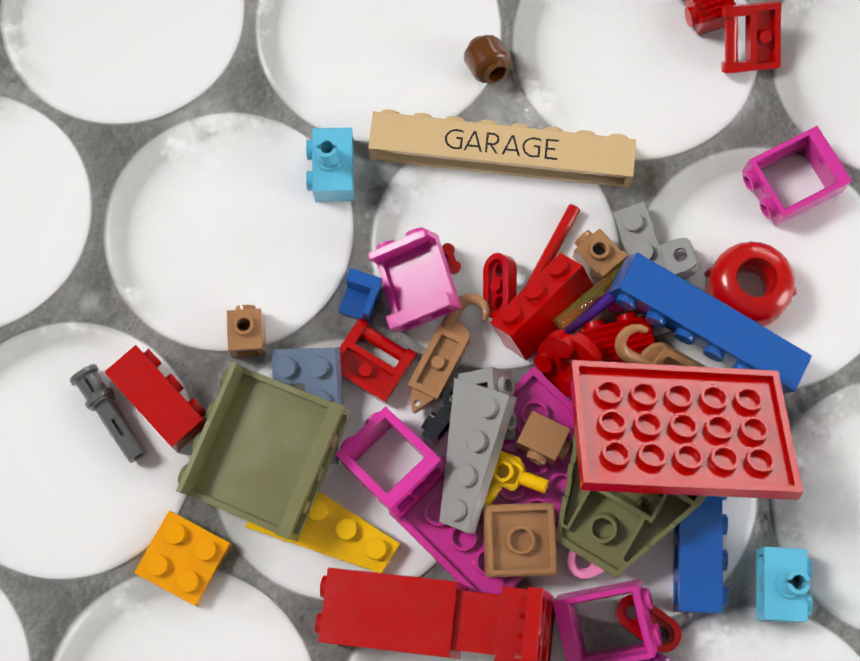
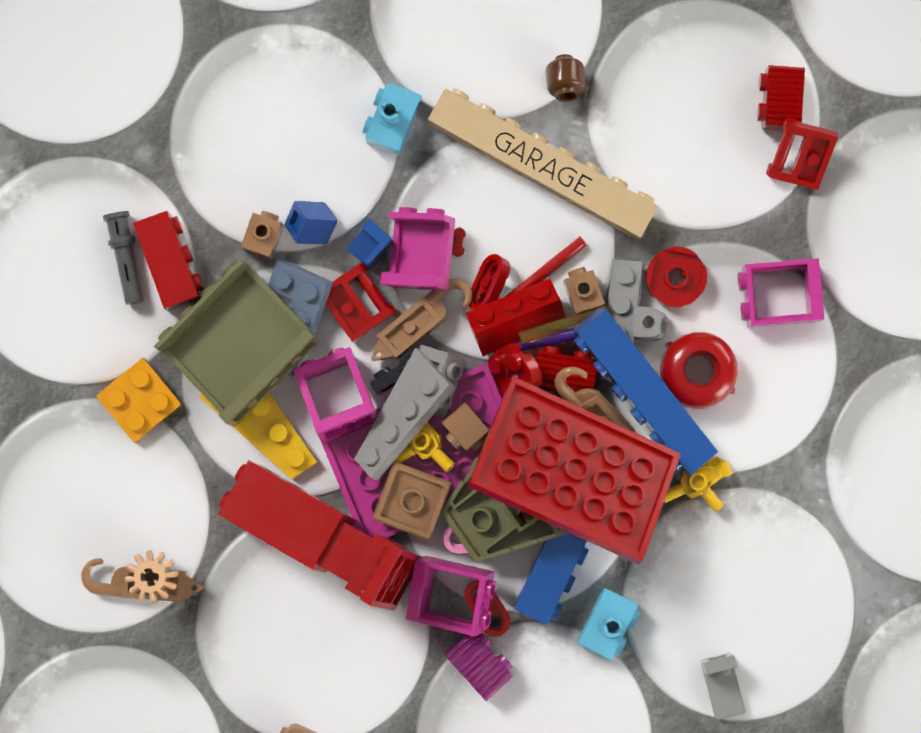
camera: 25 degrees right, 10 degrees up
none -> blue panel [284,201,338,244]
none -> red plate [646,246,707,308]
none -> yellow piece [664,456,733,513]

